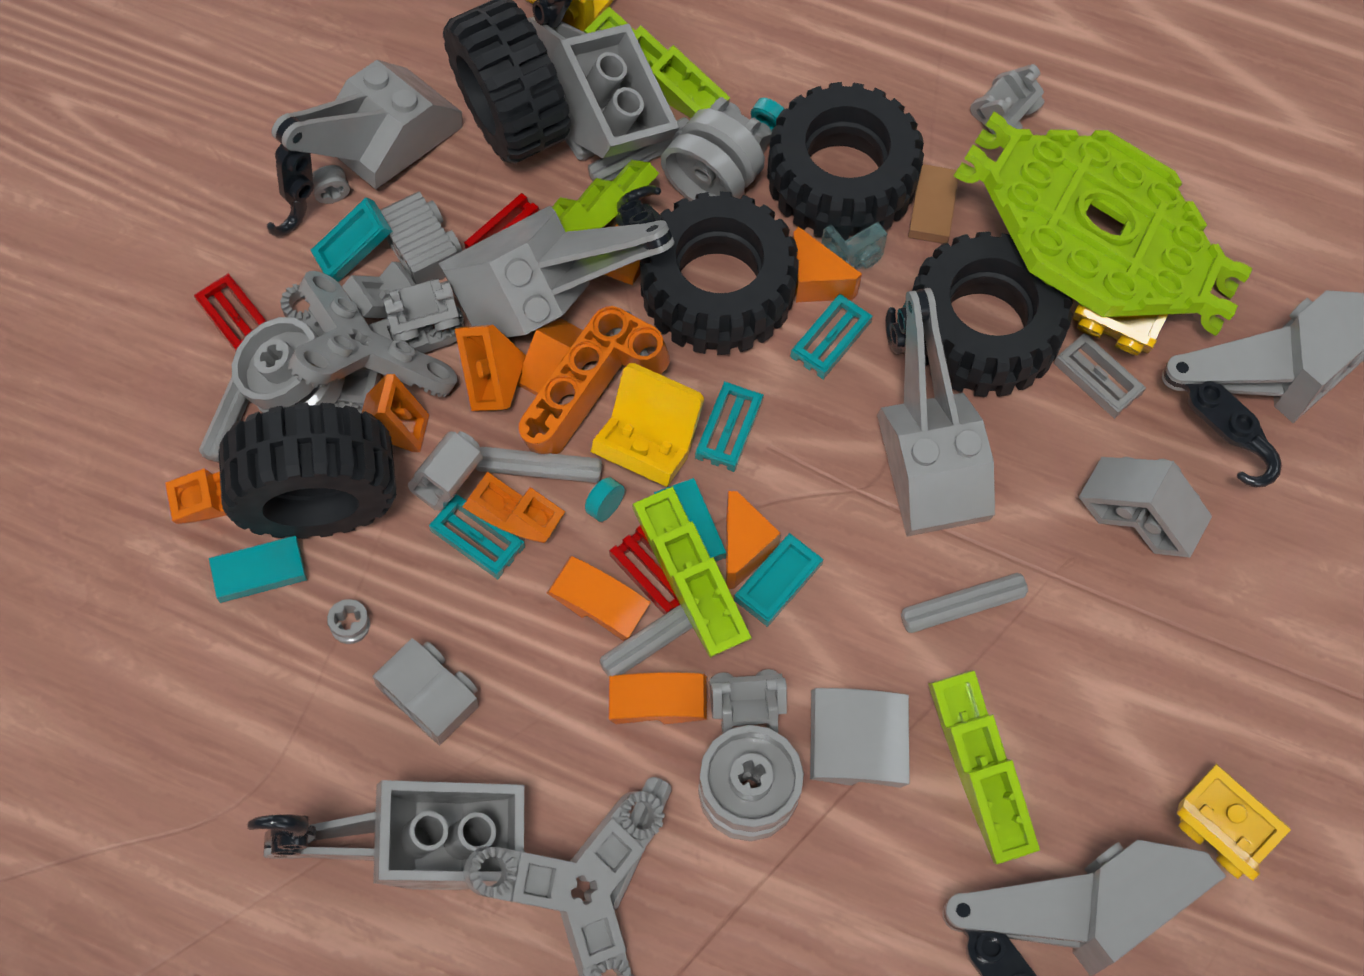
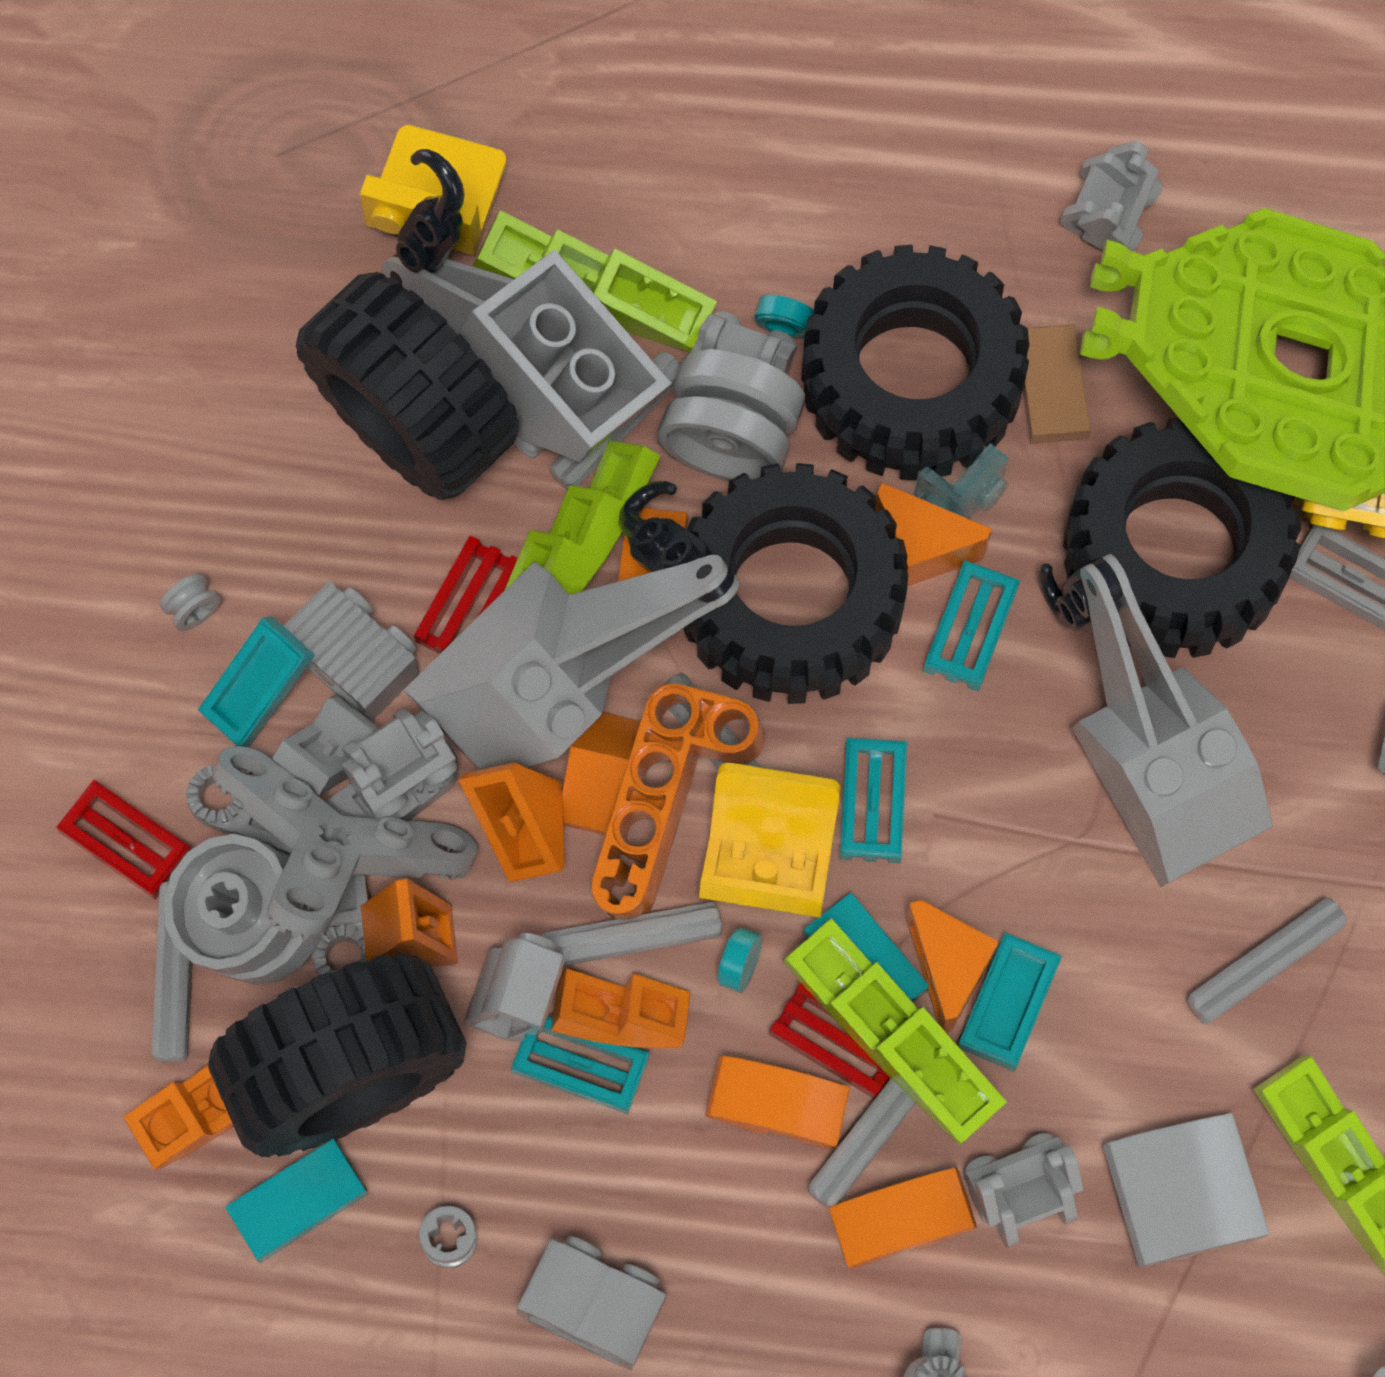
camera: 15 degrees left, 5 degrees up
light grey slope [267,60,462,237] -> none
light grey wheel [698,725,804,842] -> none

